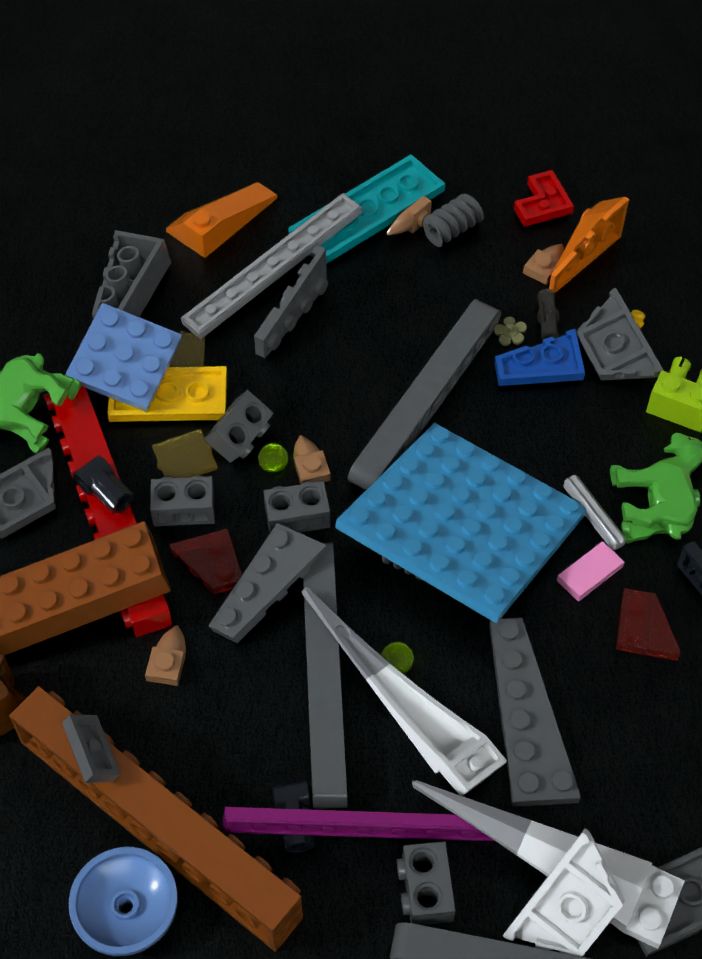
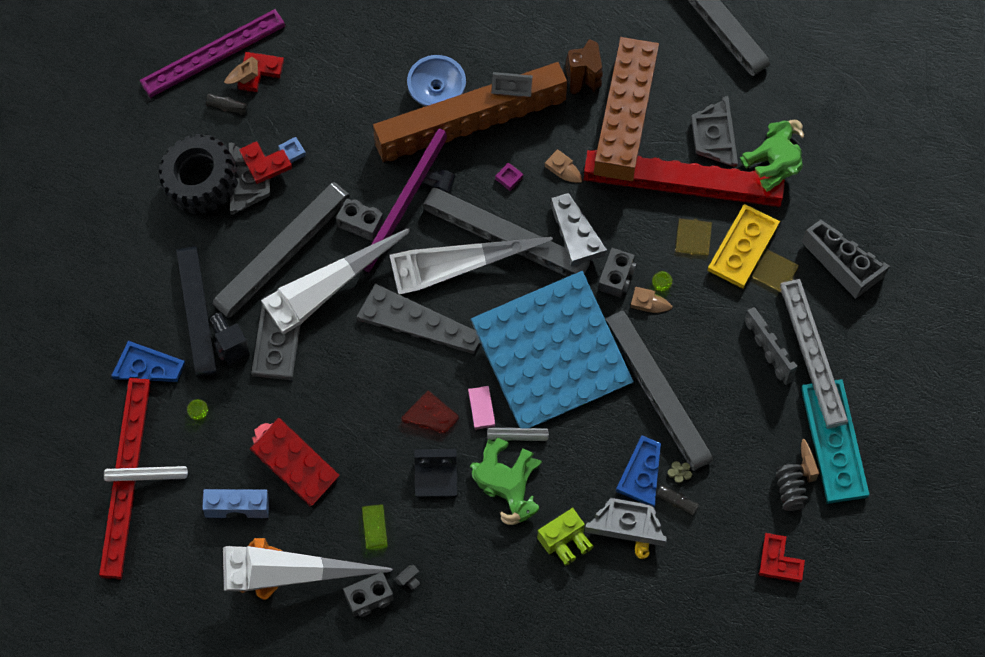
camera: 120 degrees right, 10 degrees up
medium blue plate [65,303,182,412] -> none
black piece [73,455,134,514] -> none
dark grey brick [150,475,215,526] -> none
orange wedge [166,182,277,258] -> none
clear red wing [170,529,242,594] -> none
dark grey brick [204,390,274,463] -> none
clear neon green plate [381,642,414,673] -> none
white wing [503,828,625,957] -> none
medium nougat plate [523,244,564,285] -> none
orange wedge [548,197,629,295] -> none
none -> magenta tile [495,163,523,191]

